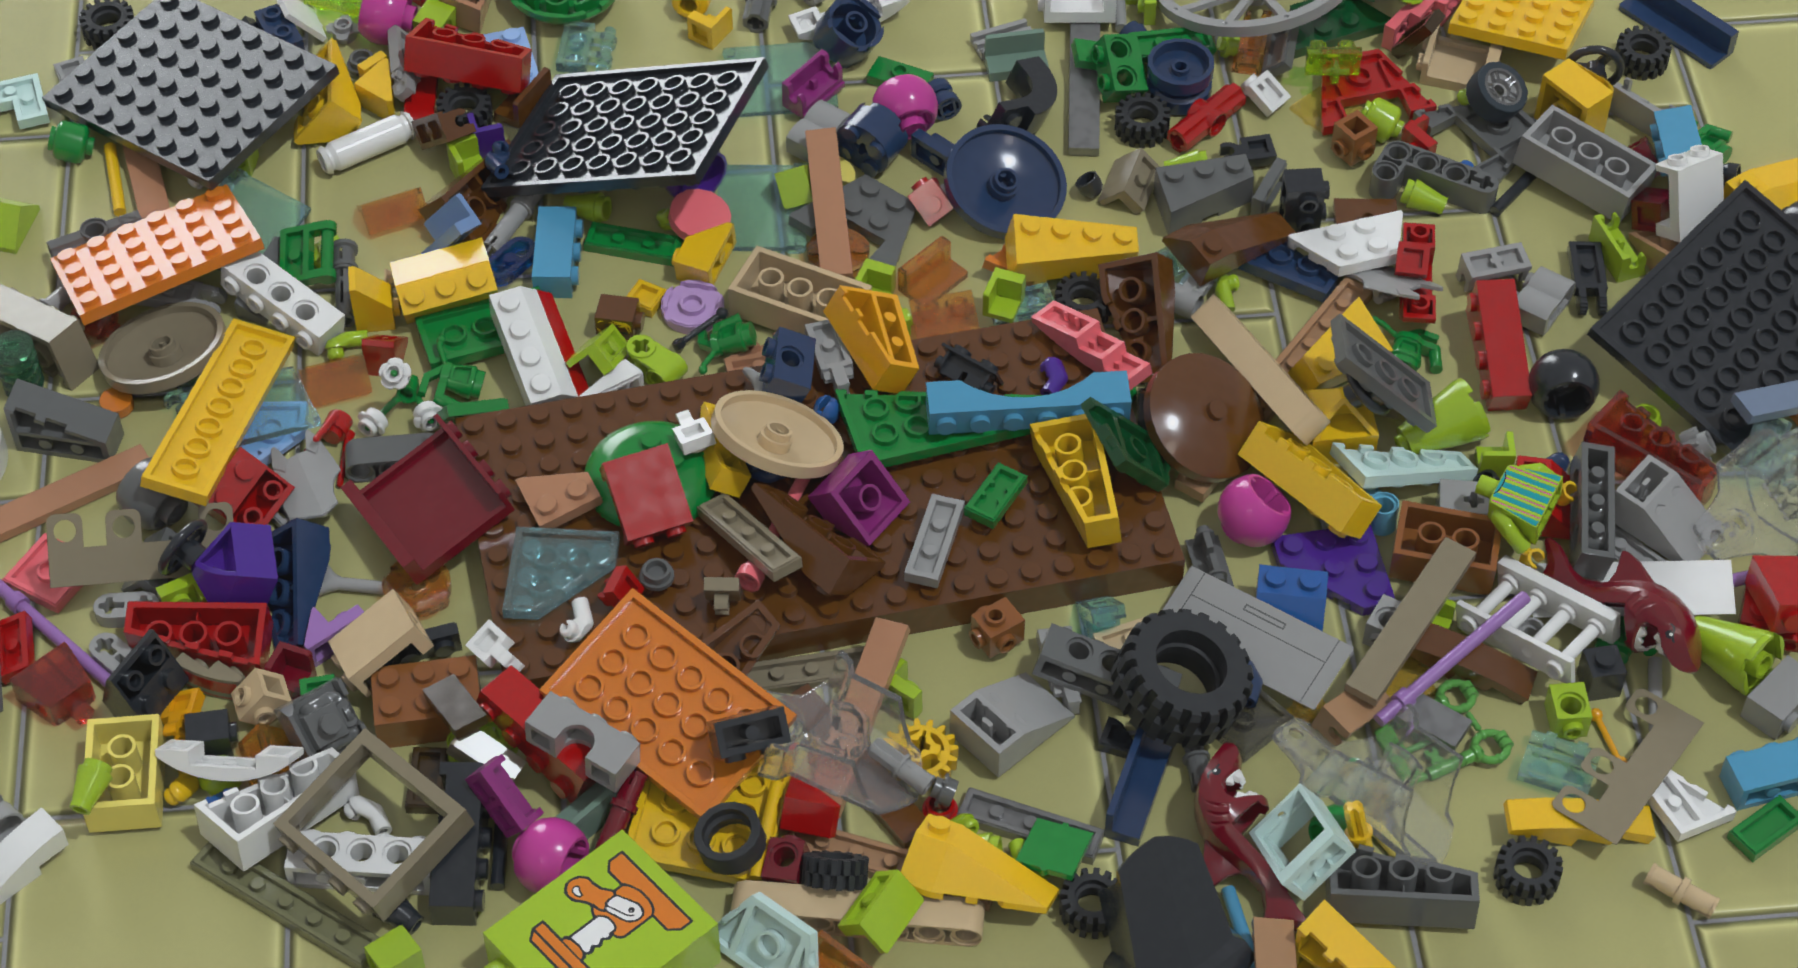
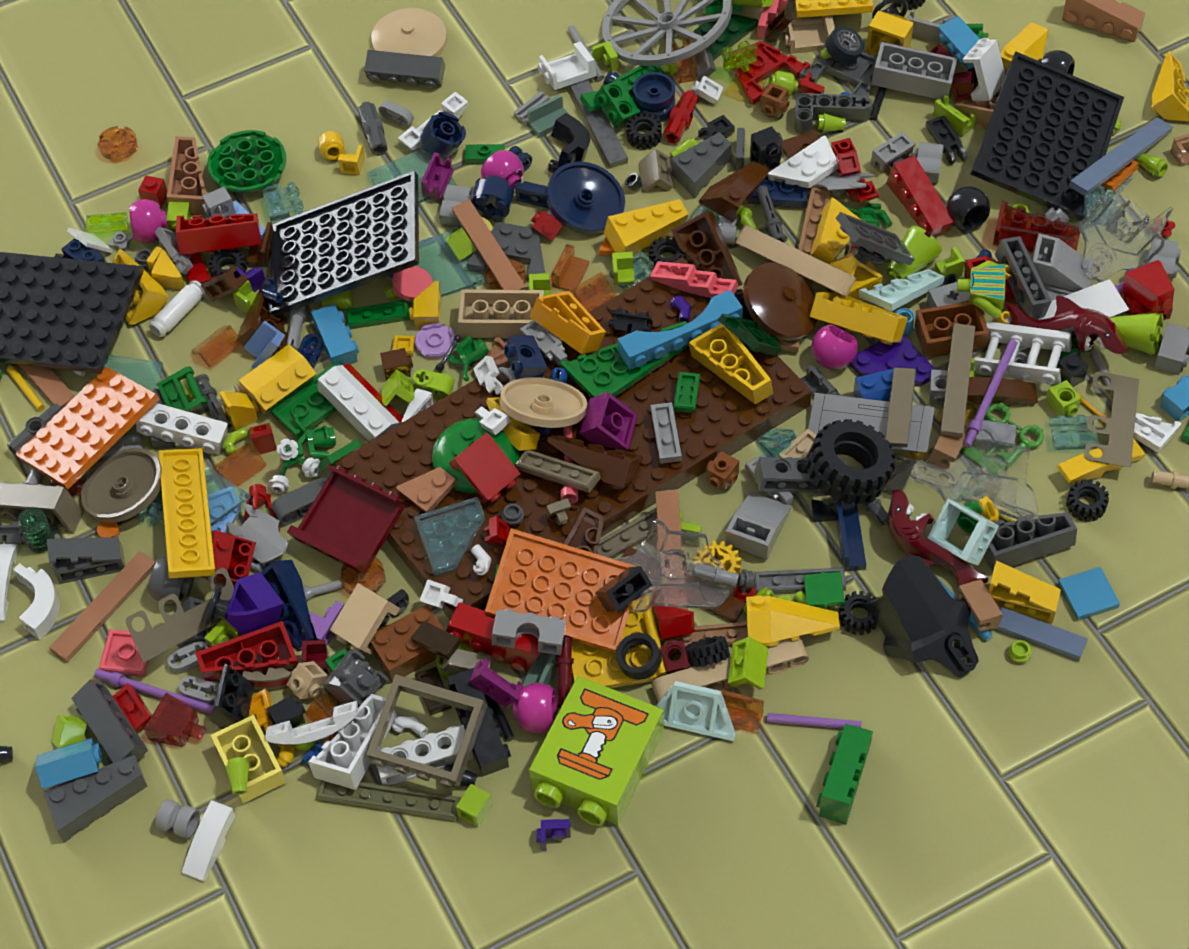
camera: 20 degrees left, 5 degrees up
none -> light grey brick [202,187,236,217]
none -> white plate [473,356,503,395]
none -> dark grey pin [755,186,787,243]
none -> dark tan tile [886,368,916,448]

